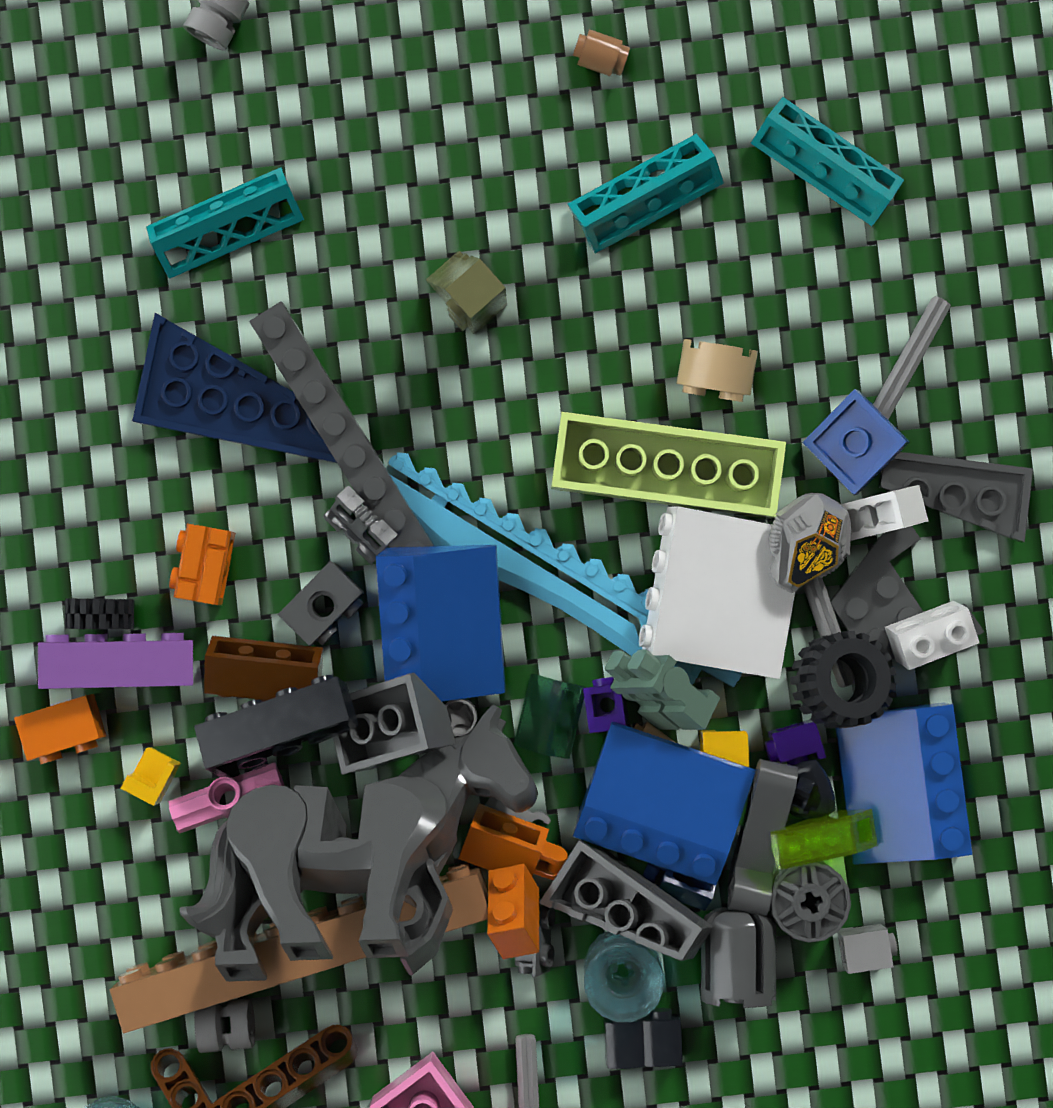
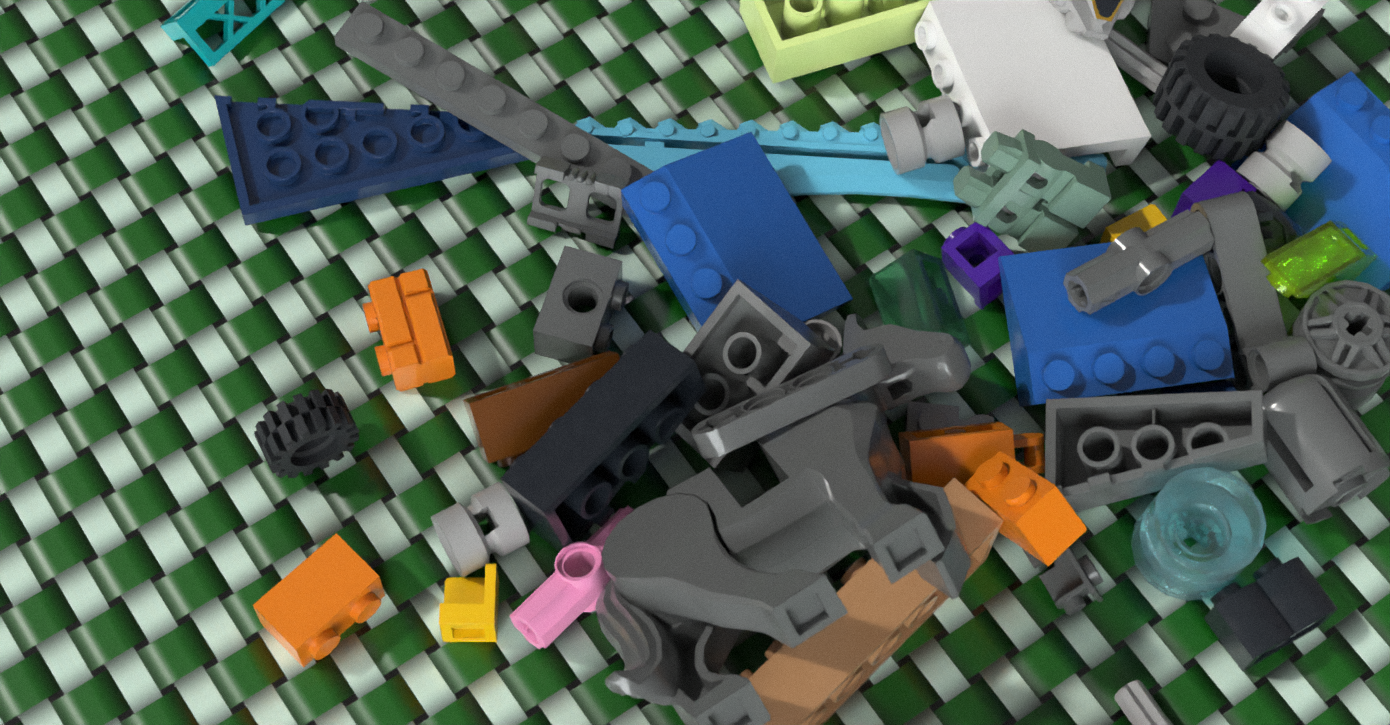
camera: 35 degrees left, 25 degrees down
medium lavender wedge [38,633,193,689] -> none
none -> light grey wheel [431,482,530,577]
none -> dark grey beam [691,343,893,458]
none -> light grey wheel [879,94,965,175]
none -> dark grey piece [1063,209,1215,315]
none -> light grey wheel [1236,120,1332,212]

